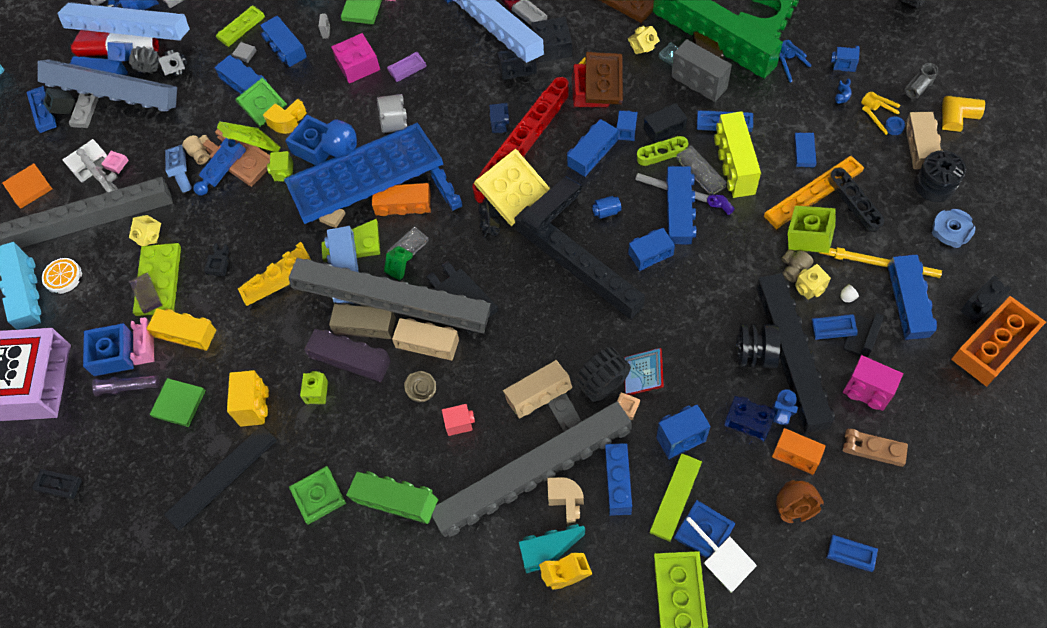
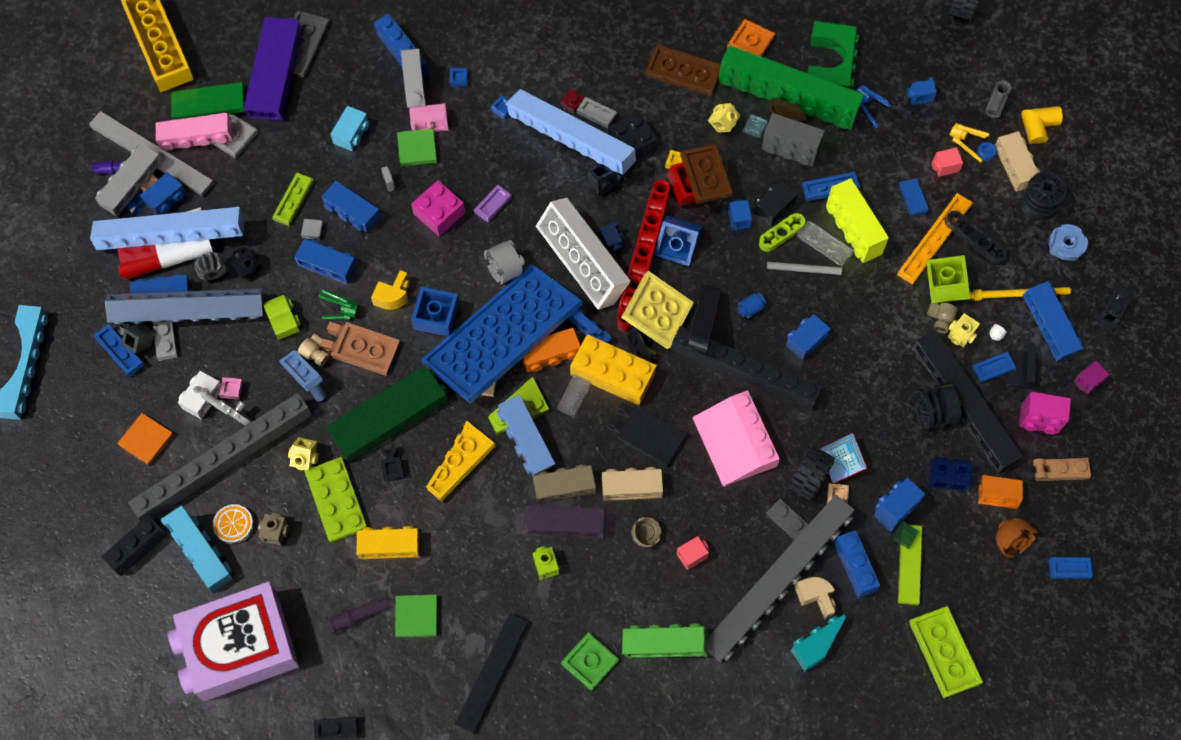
camera: 25 degrees left, 5 degrees up
blue brick [83,323,133,376] -> none
blue brick [107,41,133,61] -> none
tile [129,273,162,314] -> none
bright pink hinge [130,317,154,365] -> none
blue plate [193,138,246,196] -> none
lime wing [217,122,281,152] -> none
yellow brick [227,371,269,427] -> none
bright green tile [235,77,287,127] -> none
lime brick [267,151,293,181] -> none
dark grey brick [289,258,491,333] -> none
blue cylinder [321,119,357,158] -> none
green bracket [384,246,413,280] -> none
tan brick [503,360,572,419] -> none
yellow brick [539,553,592,590] -> none
blue brick [567,119,618,177] -> none
blue brick [666,166,696,244] -> none
blue tile [674,500,736,559] -> none
white piece [686,517,757,593] -> none
dark purple arm [707,195,735,215] -> none
blue hips [771,390,798,426] -> none
blue arm [835,79,851,104] -> none
orange brick [951,296,1046,387] -> none
none -> dark tan brick [258,513,289,546]
none -> lime brick [263,295,301,340]
none -> green plant [319,289,359,321]
none -> dark green brick [326,365,448,463]
none -> white brick [536,198,630,310]
none -> yellow brick [570,334,657,406]
none -> blue slope [654,215,702,266]
none -> bright pink slope [693,390,779,487]
none -> clear green tile [891,521,920,549]
none -> coral brick [932,148,963,177]
none -> magenta brick [1074,361,1110,395]

